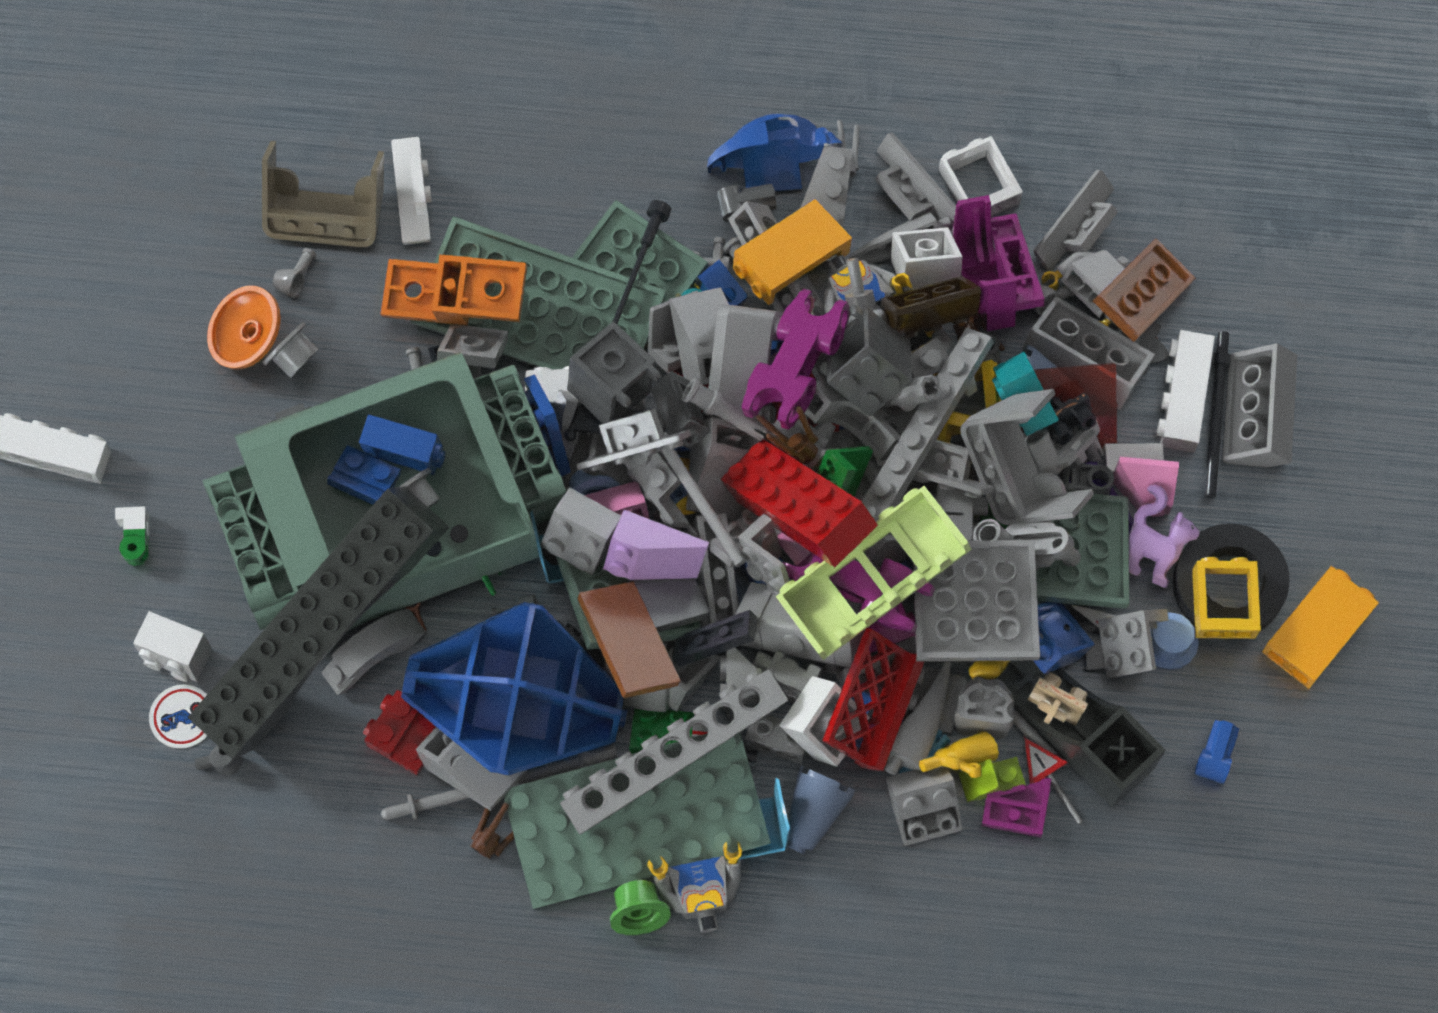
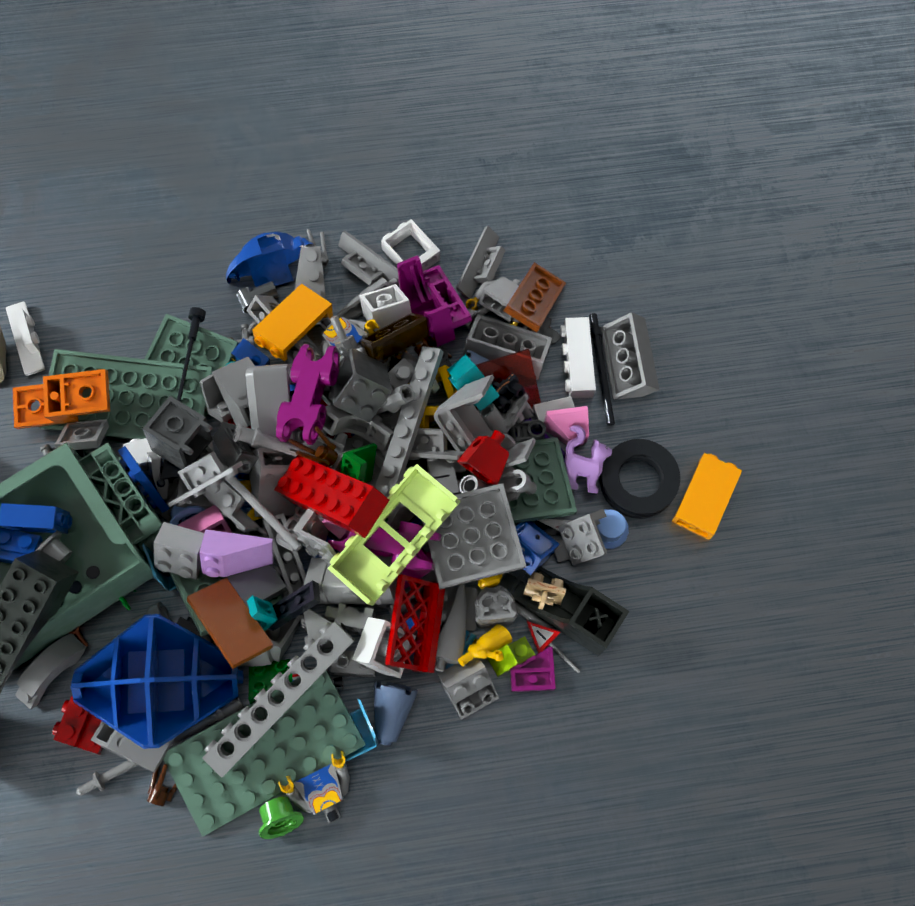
camera: 15 degrees left, 0 degrees up
yellow window [1193,557,1261,639] -> none
blue piece [1194,720,1240,784] -> none
none -> teal bracket [247,595,278,632]
none -> red torso [457,430,509,485]

